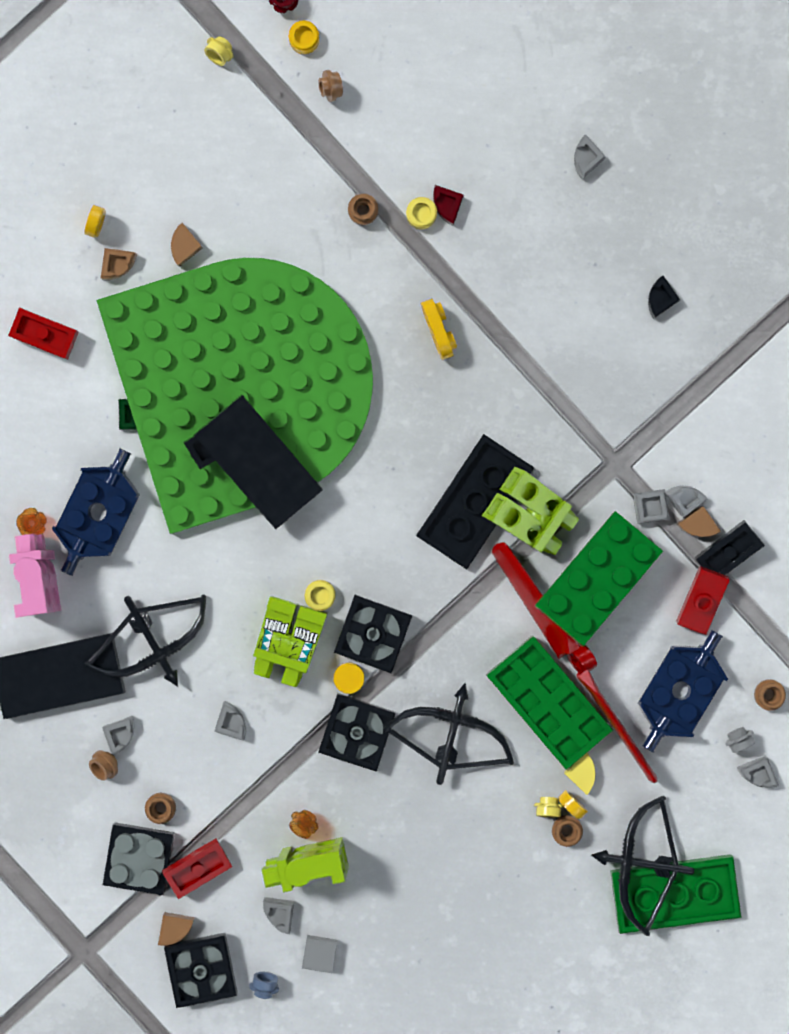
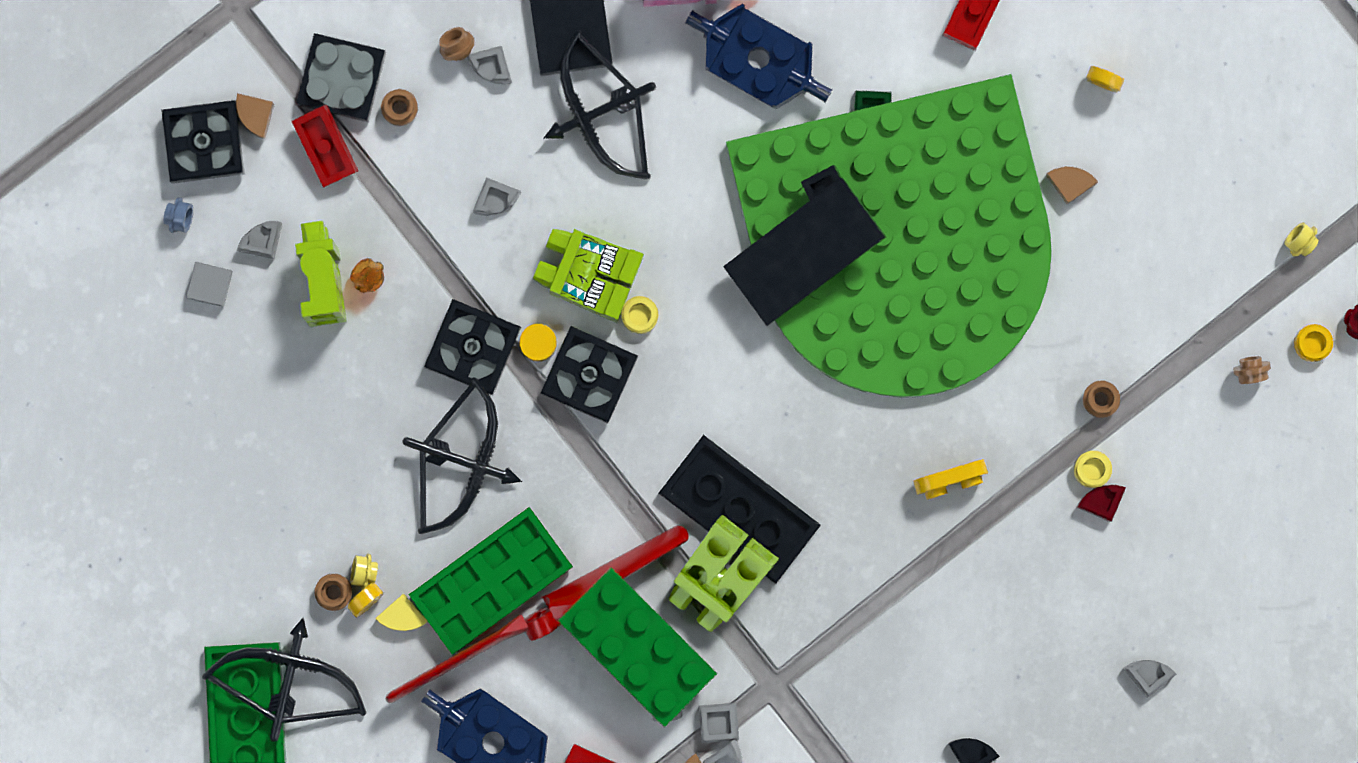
camera: 90 degrees right, 5 degrees down
medium nougat tile [101,248,137,280] -> none

